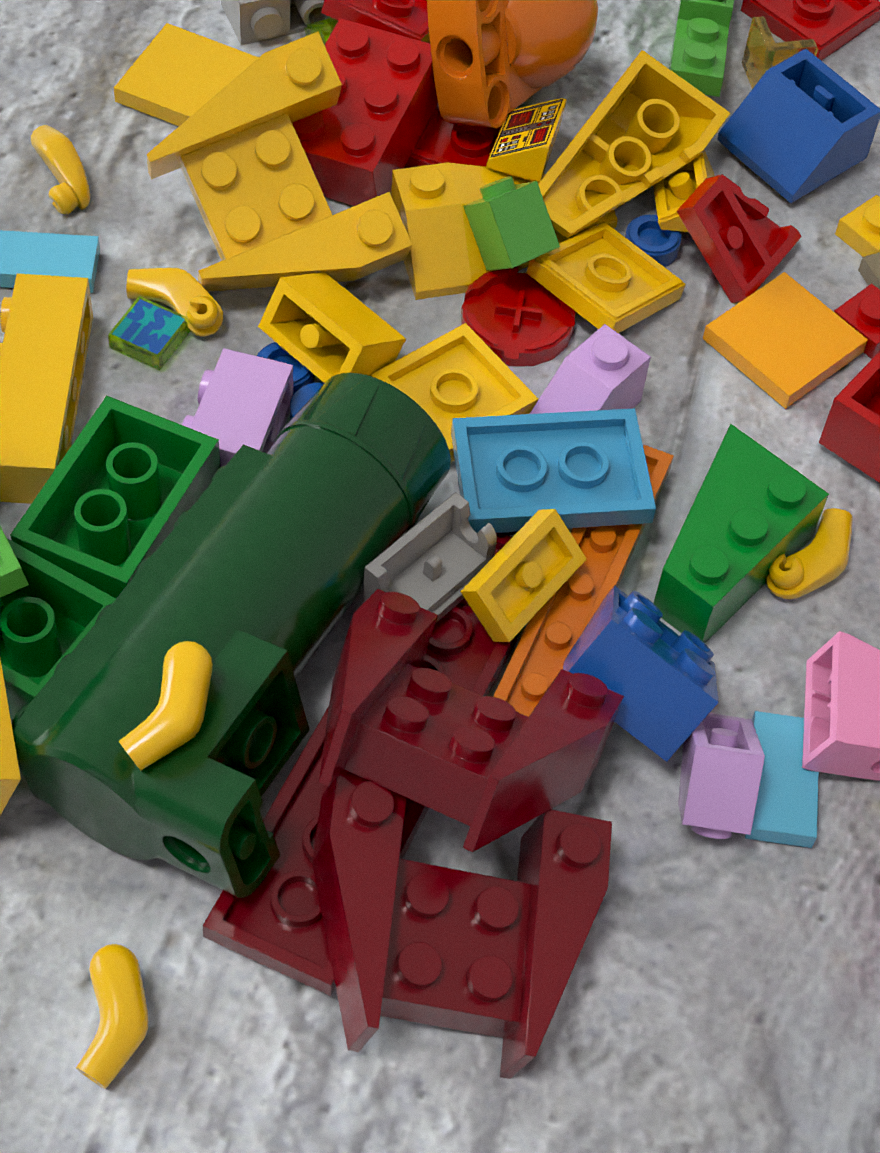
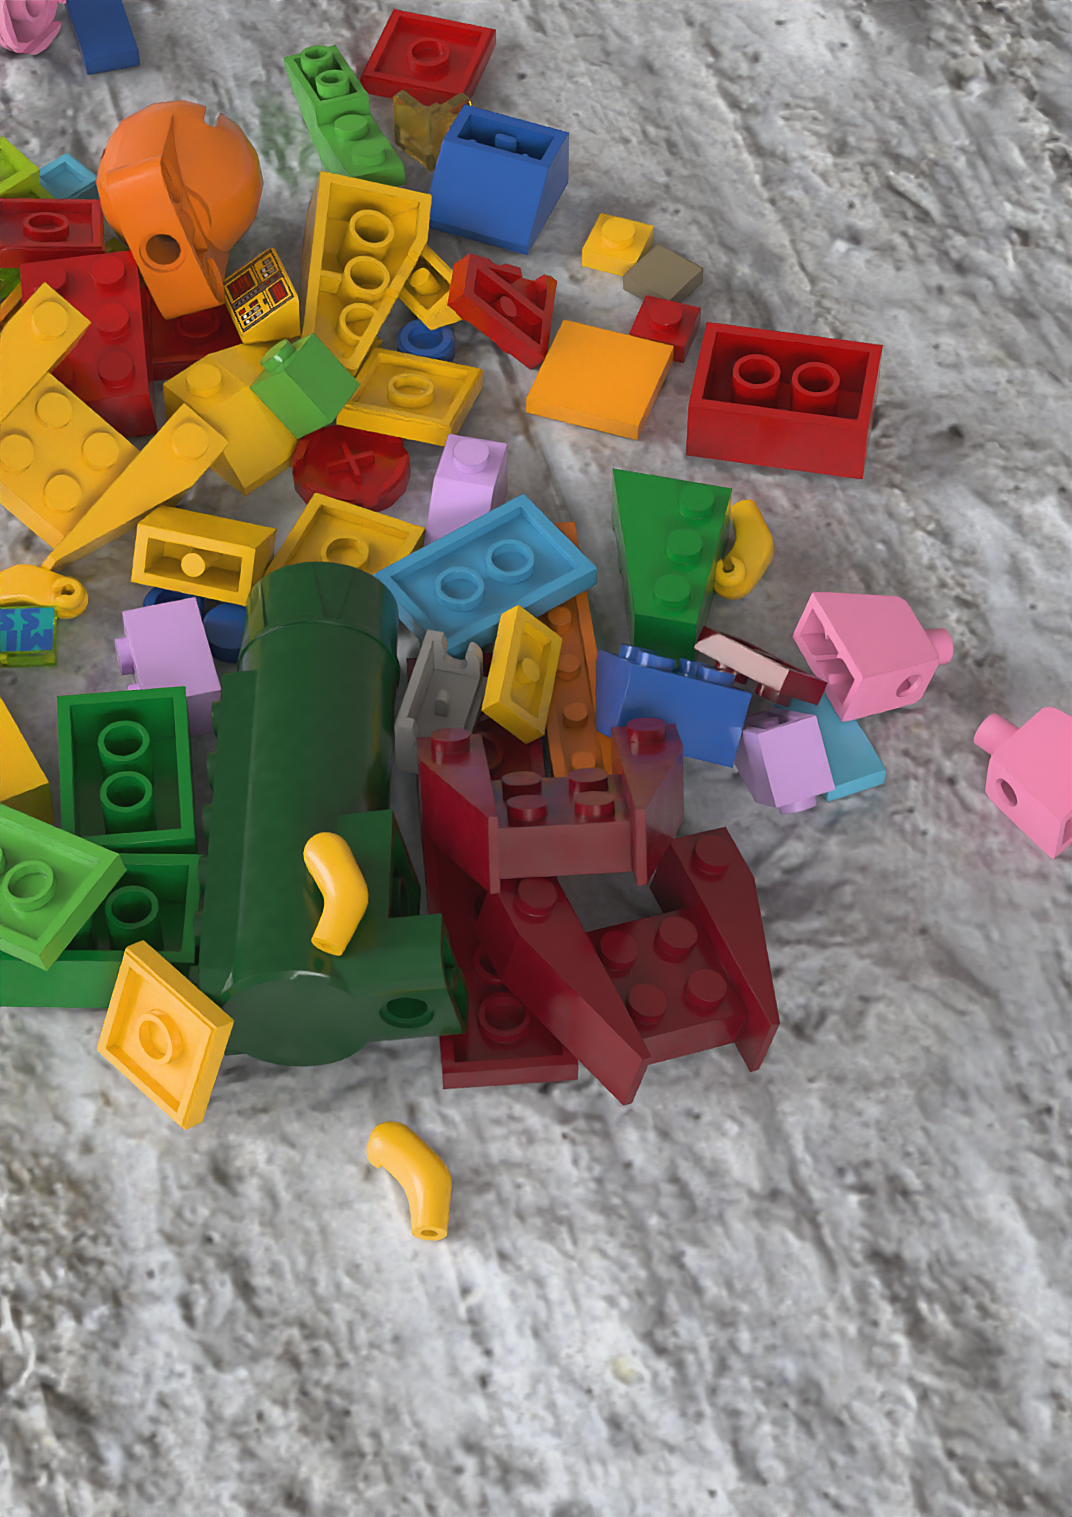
camera: 25 degrees left, 5 degrees down
none -> plate [694,626,828,707]

